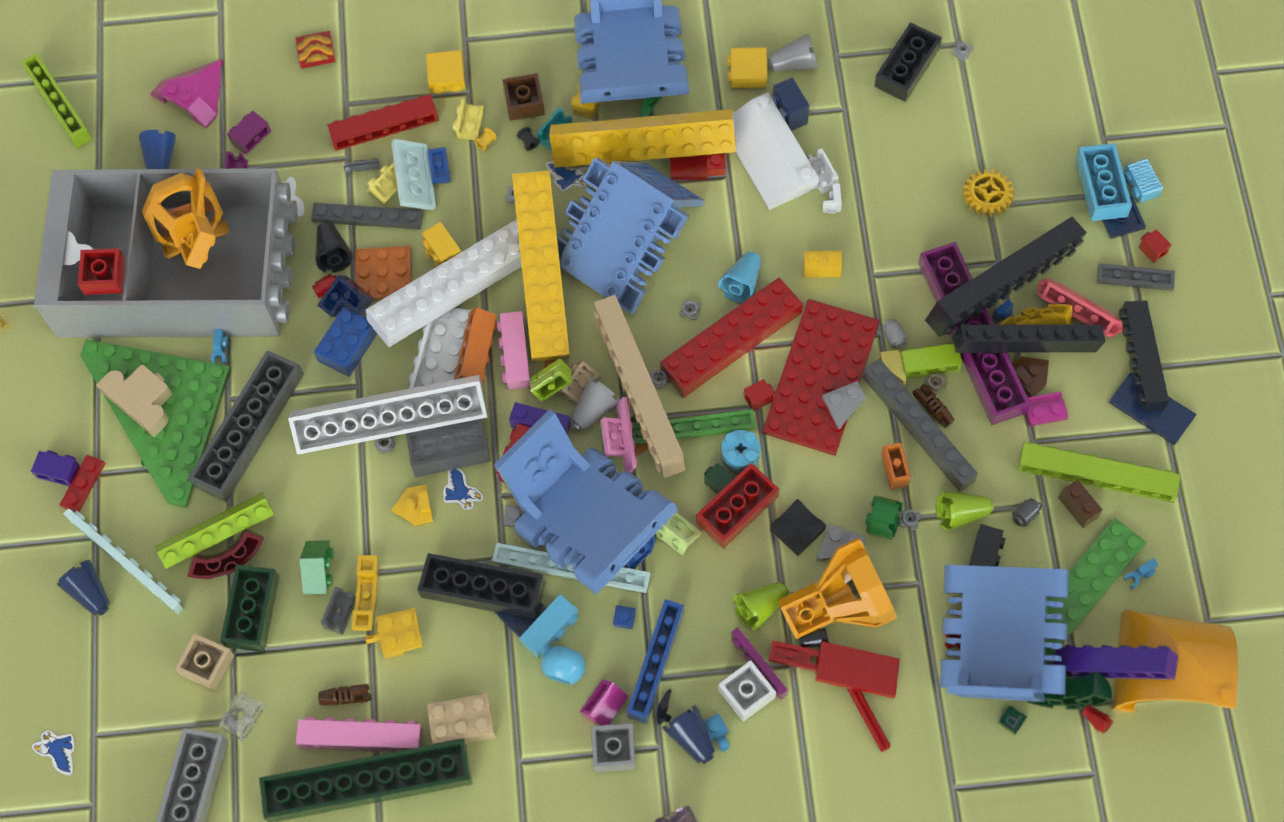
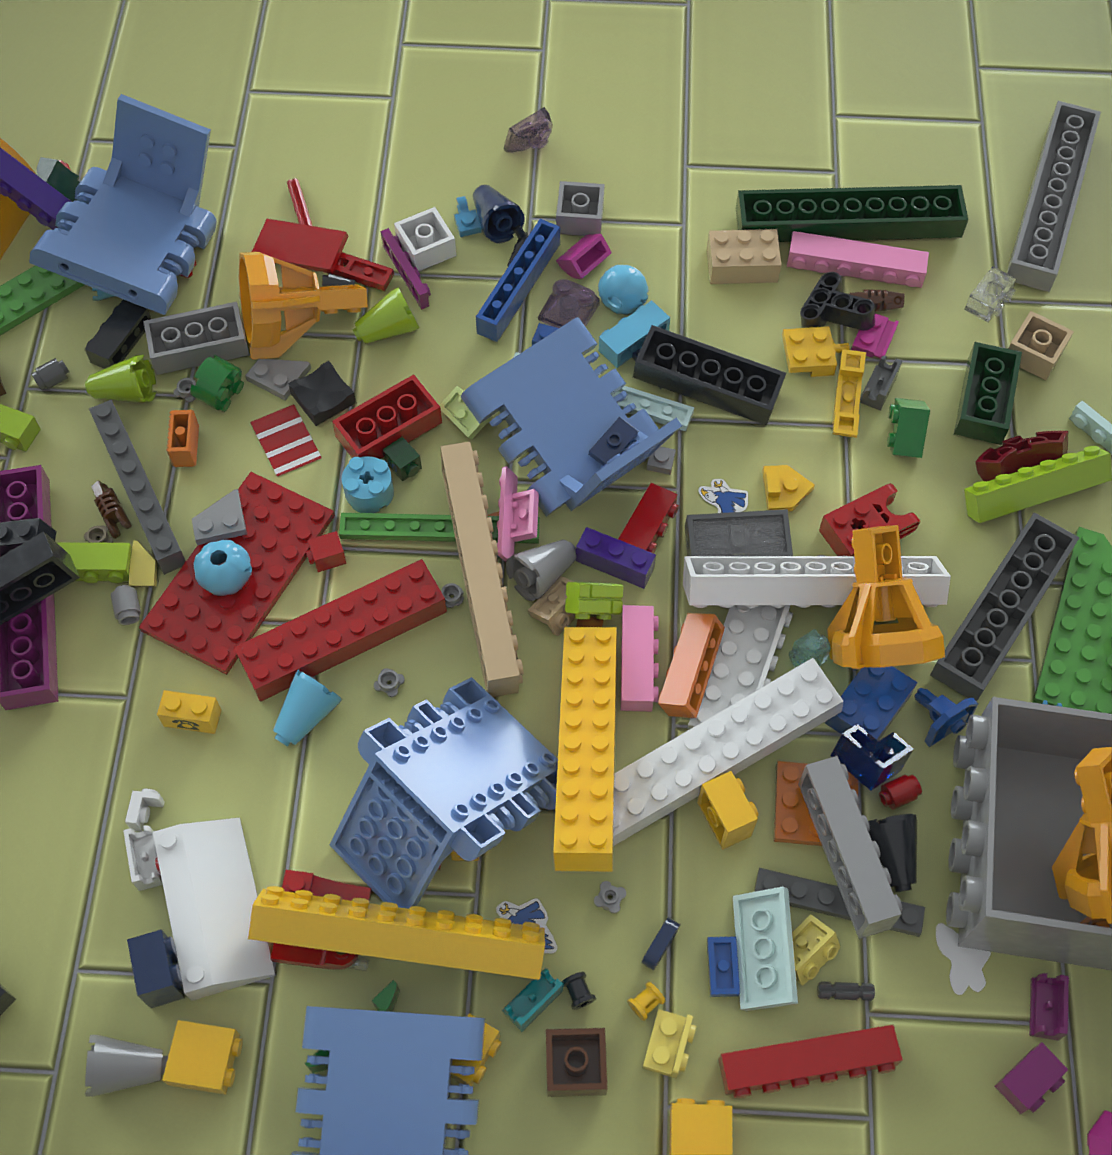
camera: 175 degrees left, 5 degrees down
none -> light grey brick [144,302,249,375]
none -> medium azure piece [194,540,252,596]
none -> red sticker [250,404,322,476]
none -> clear purple slope [538,279,600,328]
none -> dark blue plate [588,417,639,466]
none -> dark blue beam [641,917,681,971]
none -> clear light blue brick [789,629,831,667]
none -> light grey brick [798,756,902,939]
none -> black beam [800,272,875,331]
none -> red brick [819,483,921,556]
none -> light orange plate [827,525,945,669]
none -> dark pink plate [851,313,899,359]
none -> blue piece [914,688,978,748]

